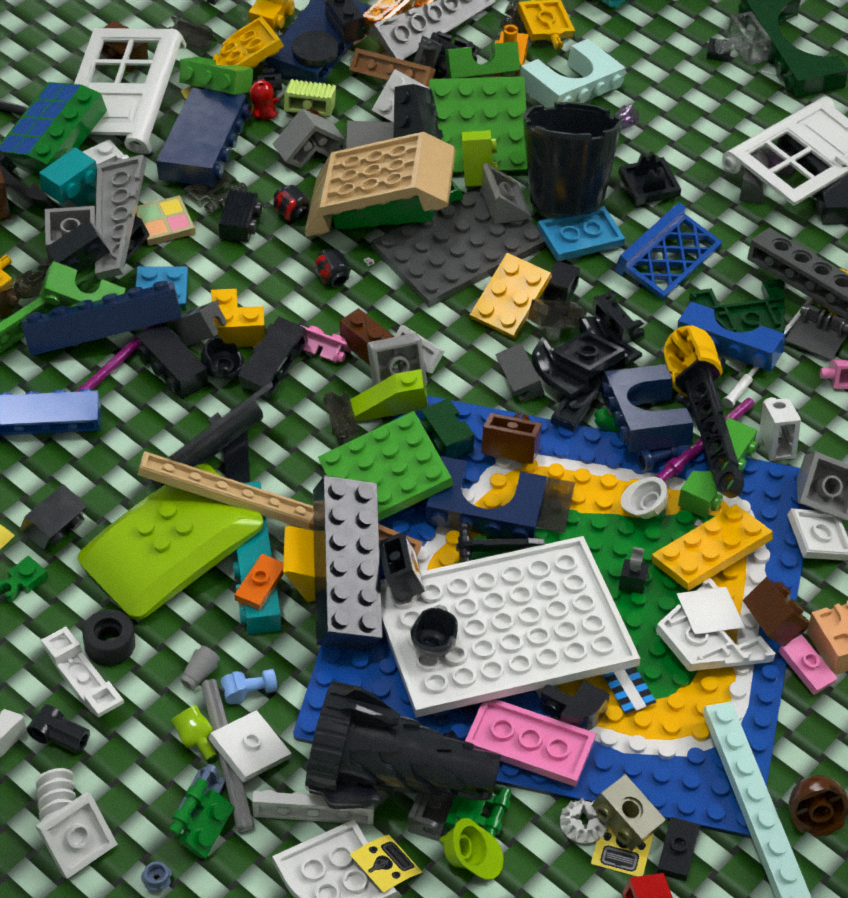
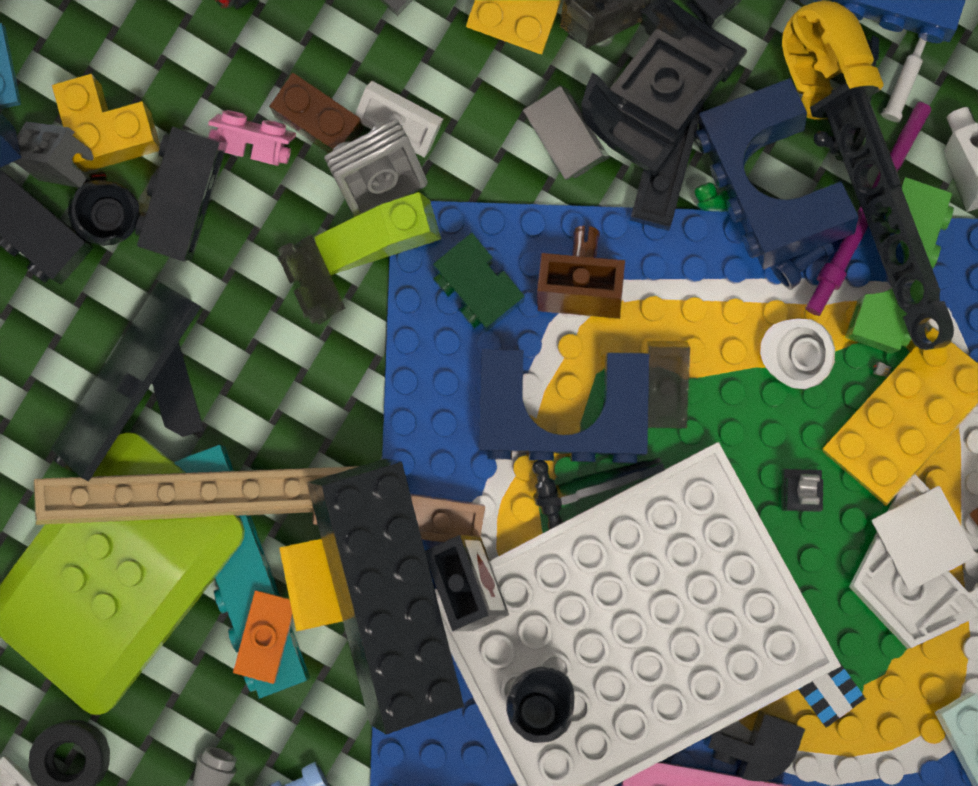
camera: 10 degrees left, 35 degrees up
bright green plate [318,411,454,521] -> none

